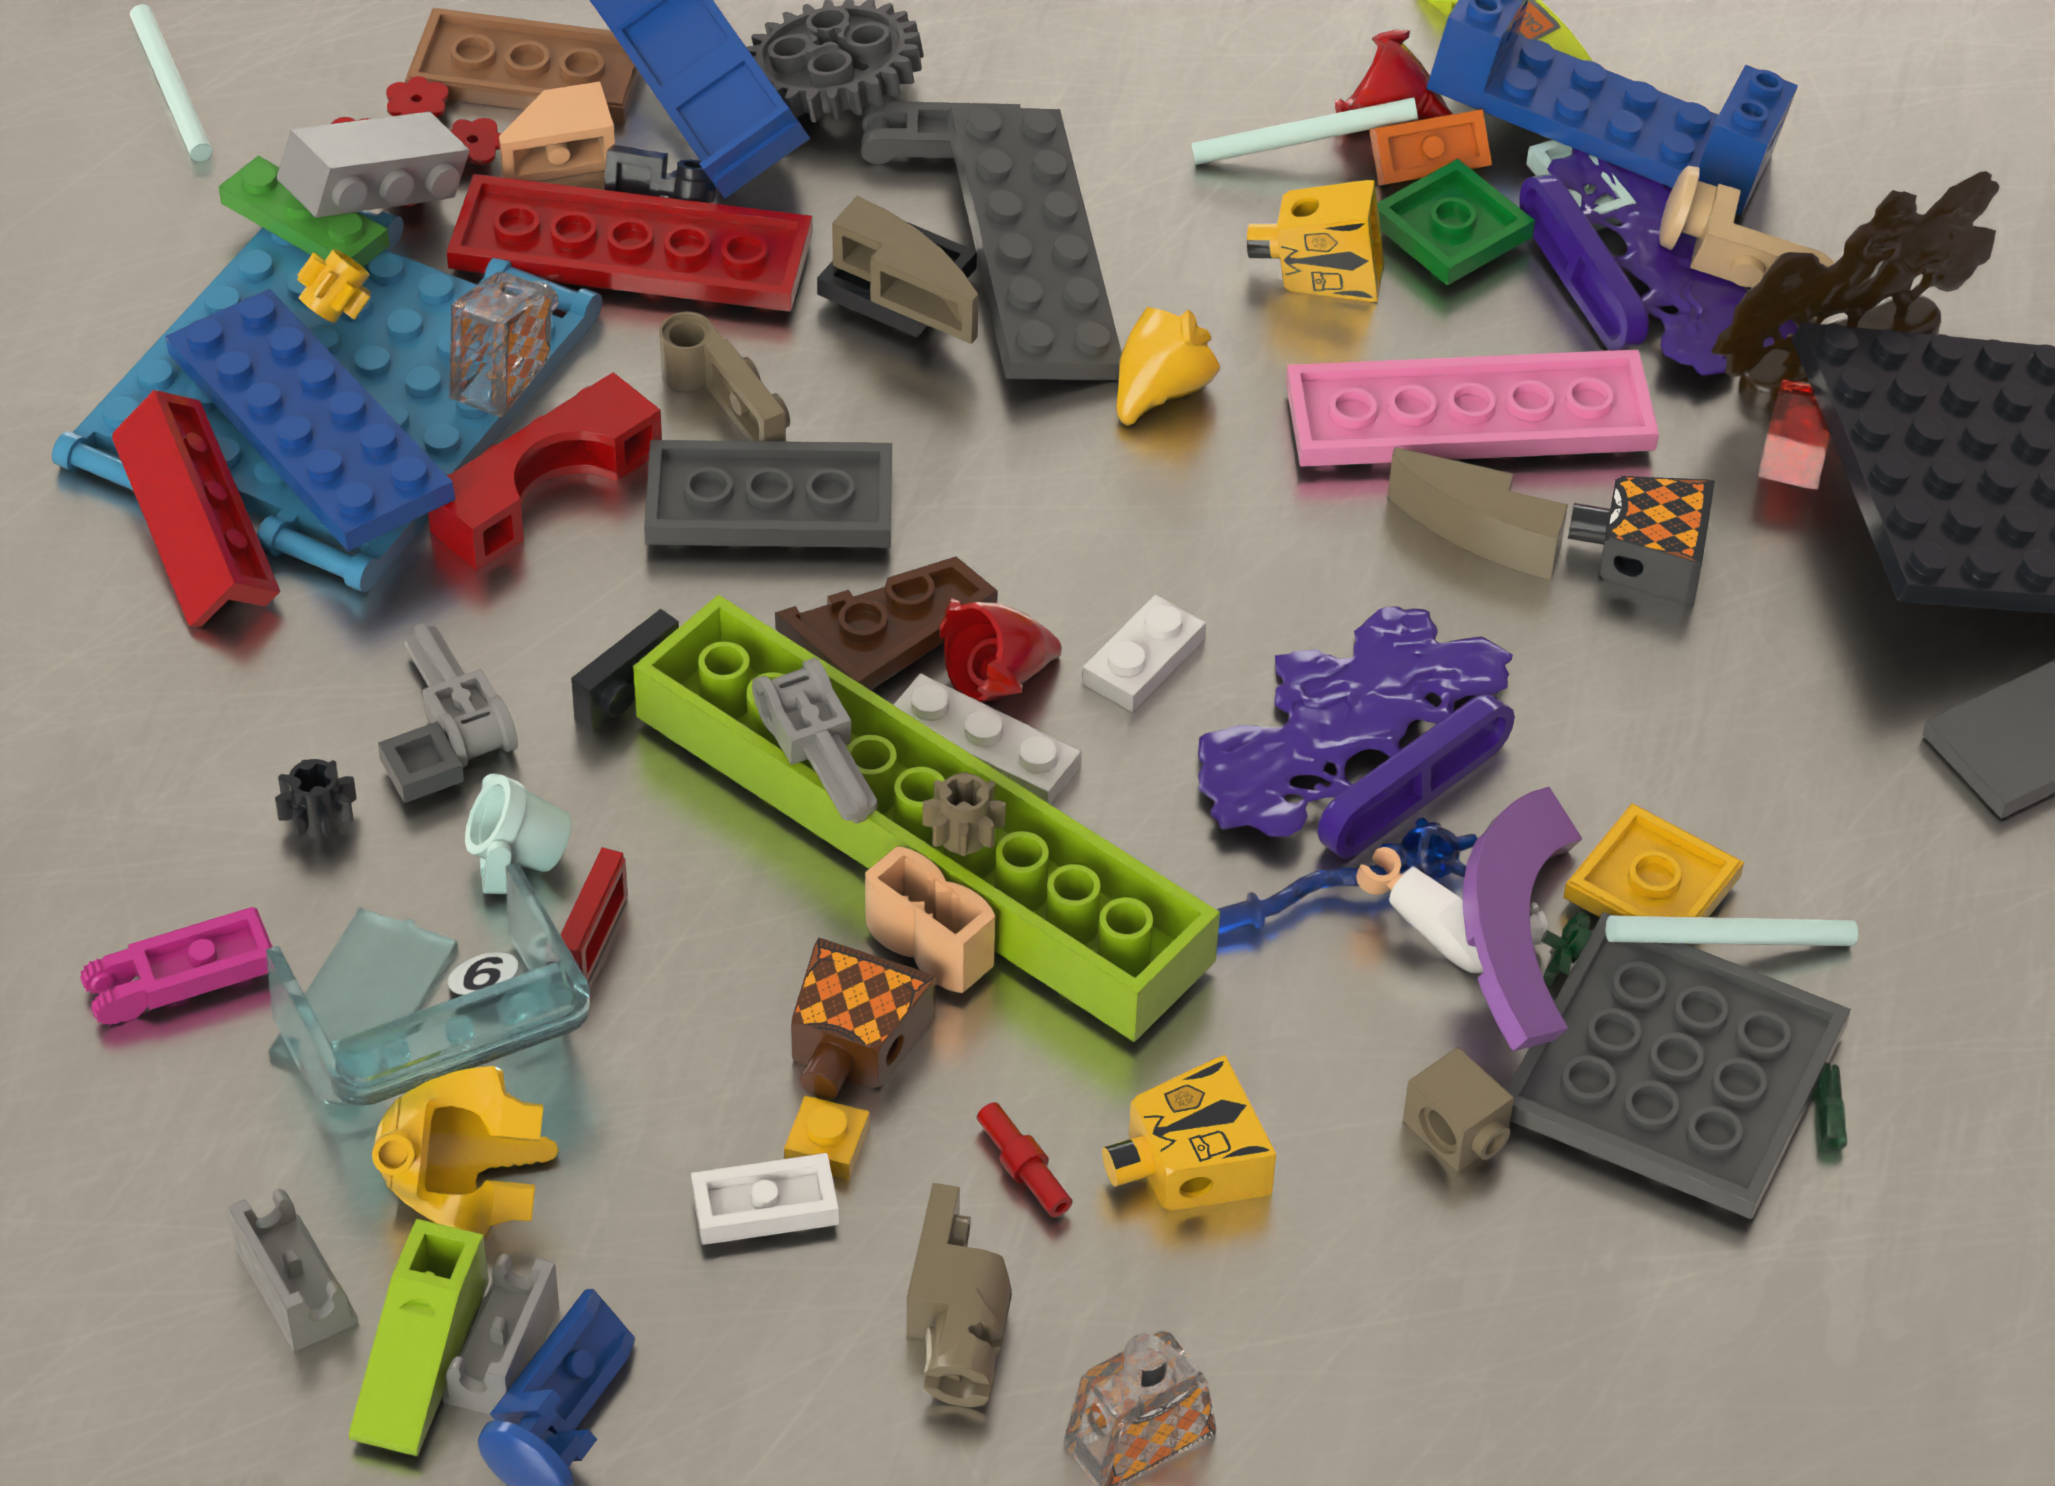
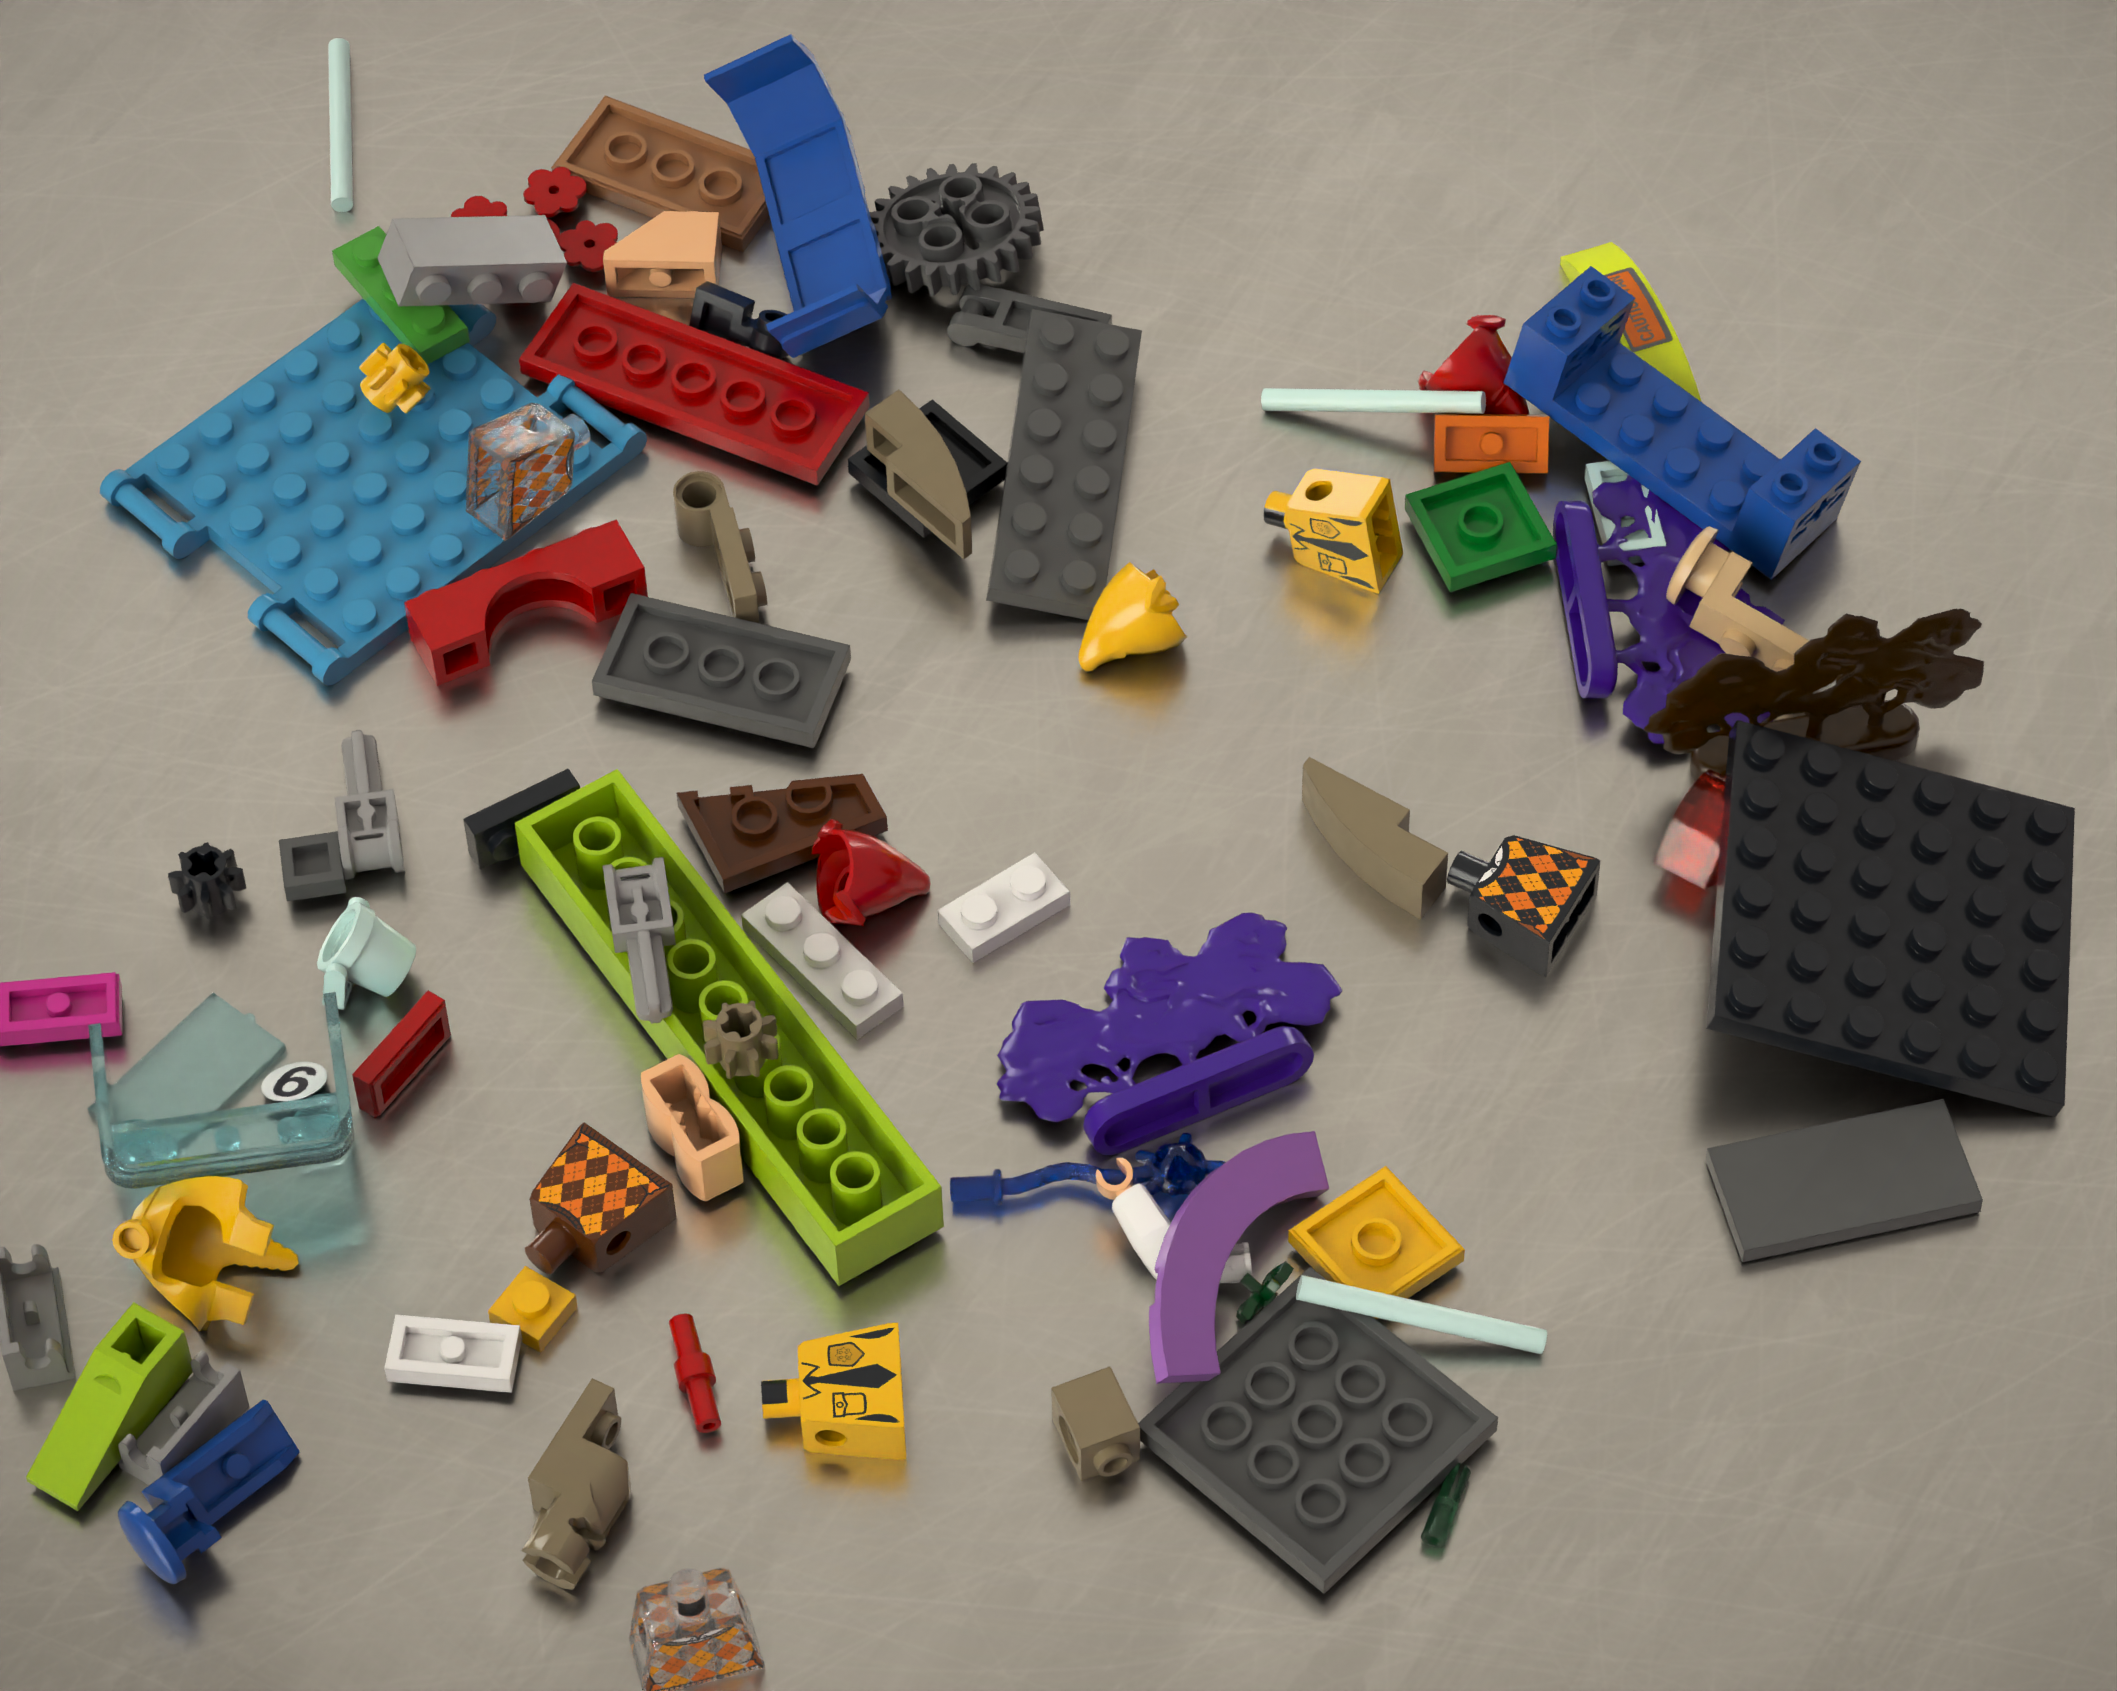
camera: 20 degrees right, 5 degrees up
red panel [112,390,281,627] -> none
blue plate [165,289,455,551] -> none
bright pink plate [1286,349,1659,467] -> none

